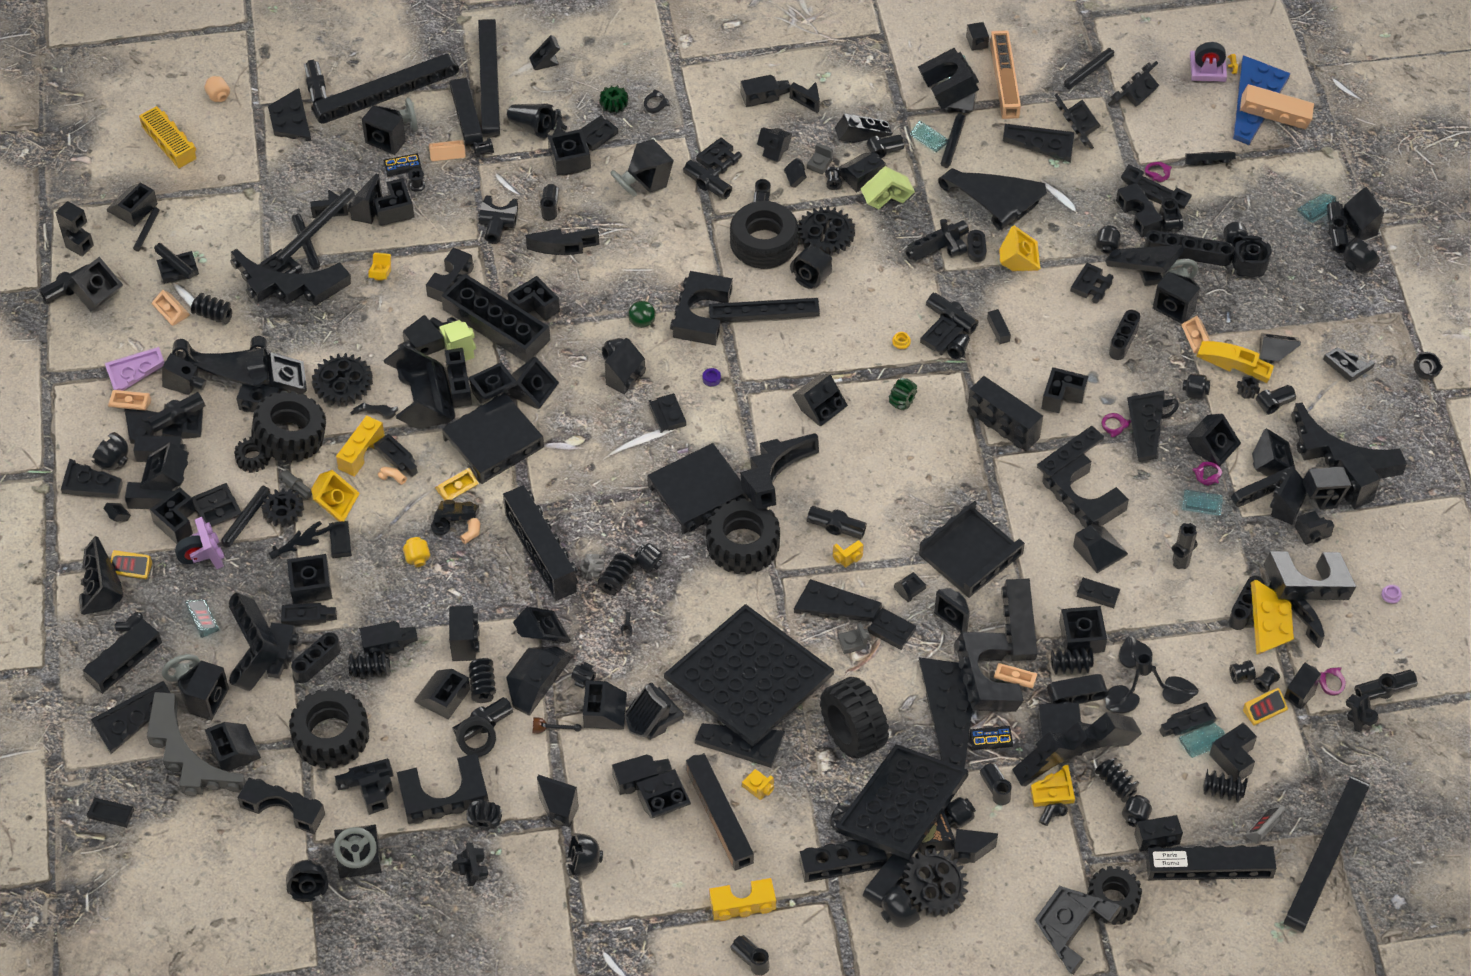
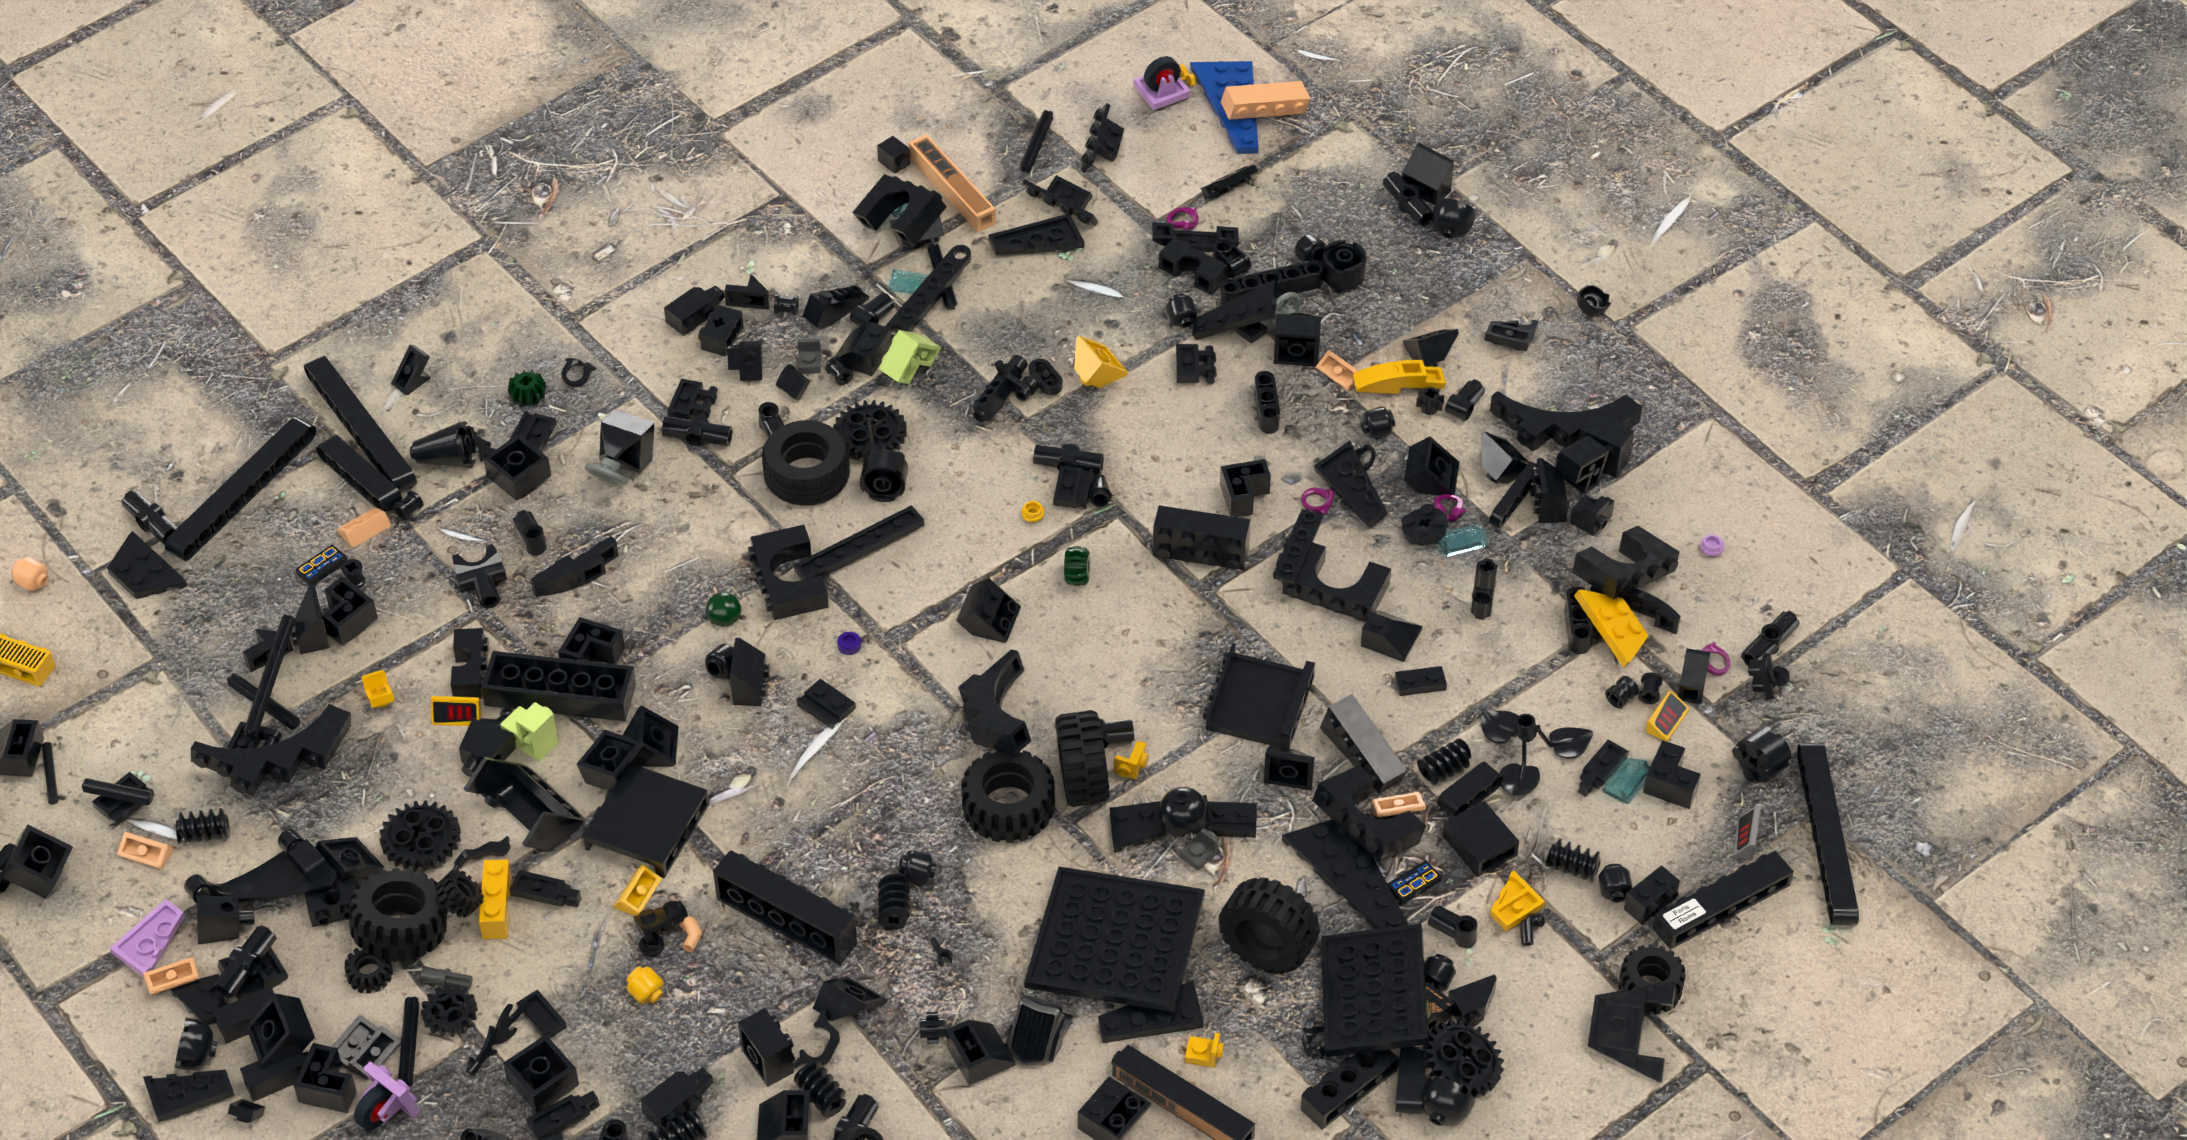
camera: 30 degrees left, 5 degrees down
yellow slope [311,470,360,522] -> none
black piece [362,97,418,155] -> none
light nougat arm [378,466,407,485] -> none
black arch [444,348,472,408] -> none
black wedge [506,646,573,716] -> none
hinge [532,717,582,734] -> none
black hinge [612,754,672,795] -> none
black panel [647,443,749,534] -> none
black tile [894,572,926,602] -> none
black panel [938,168,1047,230] -> none
black piece [987,309,1011,345] -> none
black arch [1012,712,1142,787] -> none
black brick [1059,606,1107,653] -> none
black piece [1203,769,1248,803] -> none
clear light blue slope [1297,193,1336,223] -> none
none -> slope [431,696,482,726]
none -> black tyre [435,869,484,918]
none -> black brick [698,305,744,357]
none -> black bush [774,294,799,315]
none -> black helmet [793,1009,840,1068]
none -> black plate [885,245,972,342]
none -> black tyre [1055,710,1110,807]
none -> black cylinder [1159,787,1208,837]
none -> black plate [1401,504,1449,545]
none -> black brick [1732,726,1791,783]

